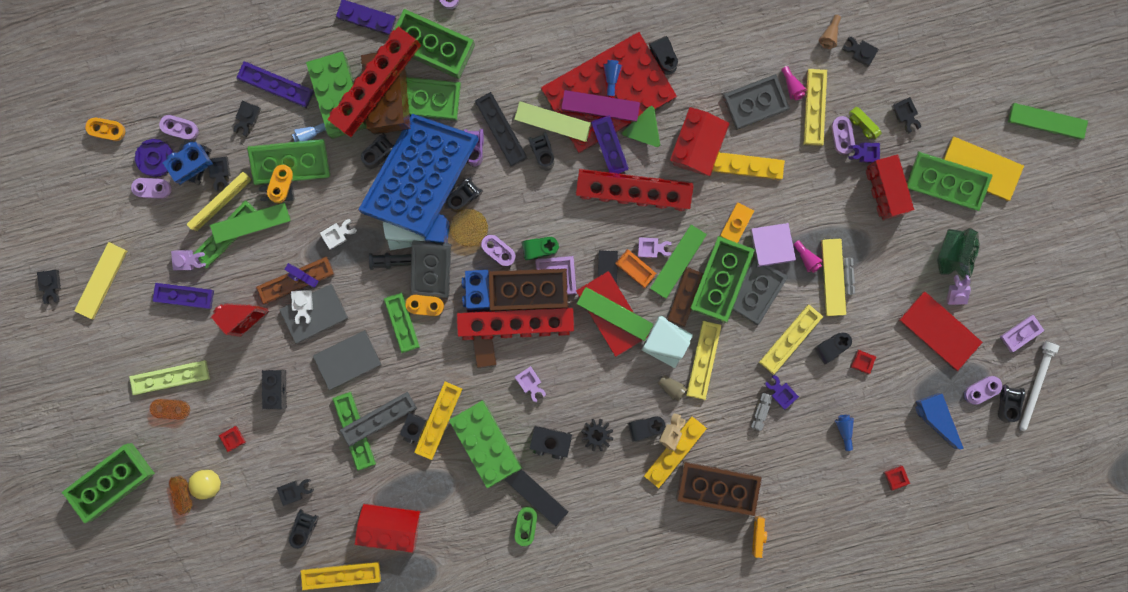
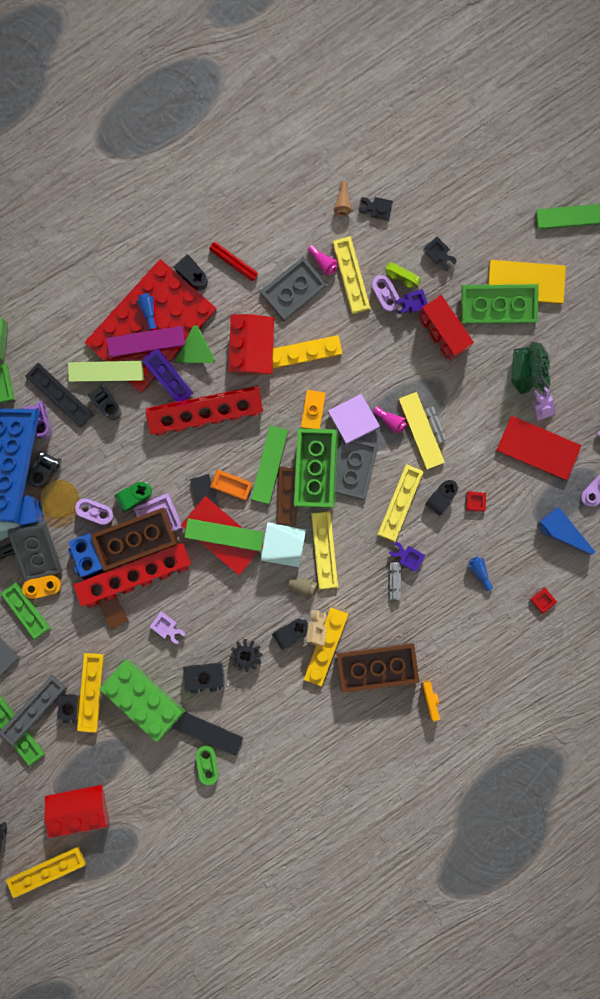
camera: 20 degrees left, 0 degrees up
lavender plate [638,237,672,258] -> none
none -> red axle [209,241,258,281]

